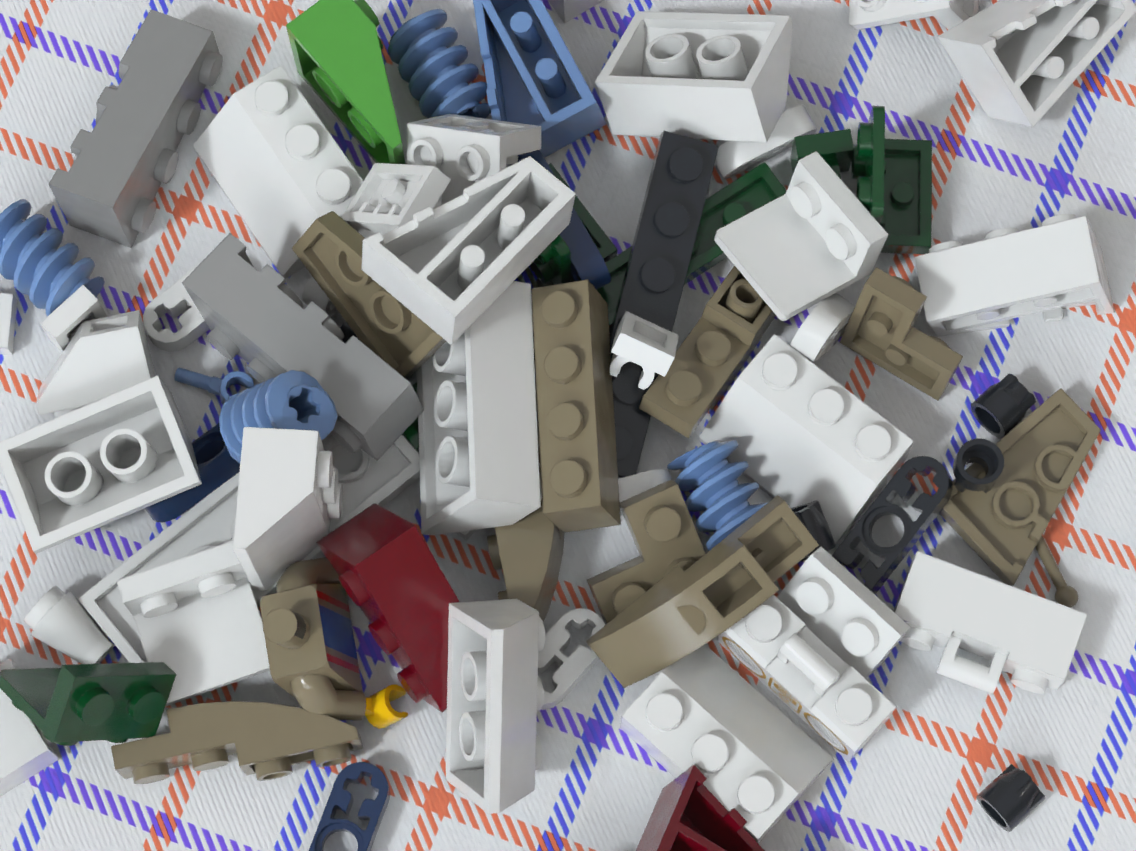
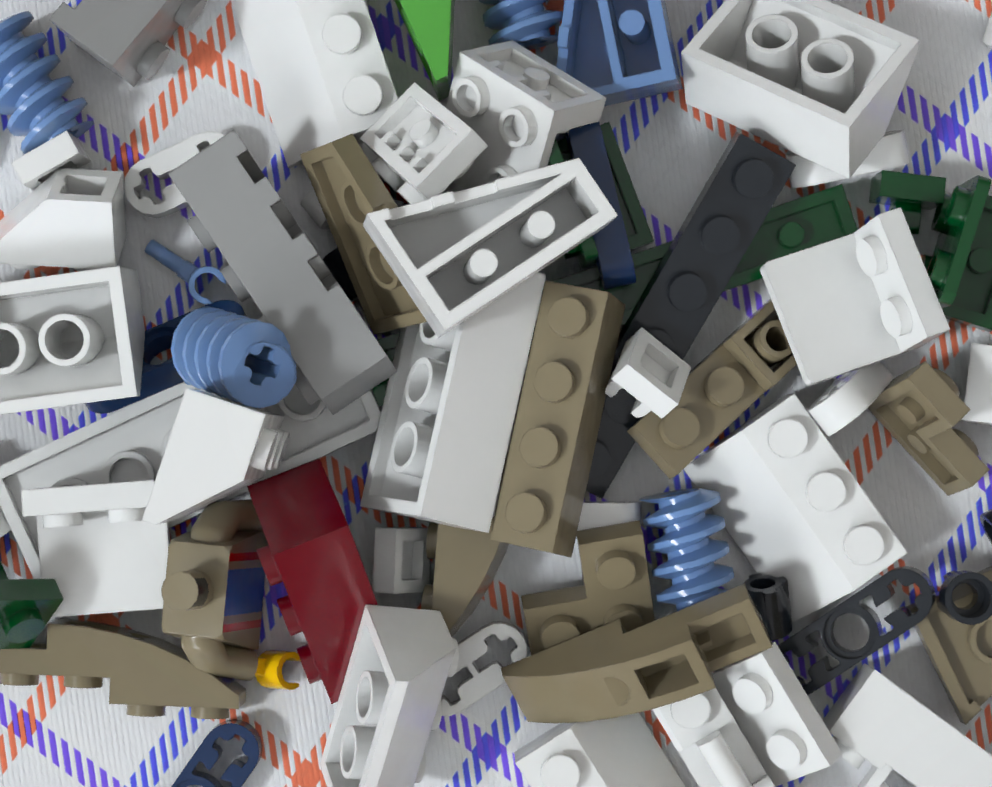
camera: 15 degrees right, 15 degrees up
none -> white tile [372,527,430,594]

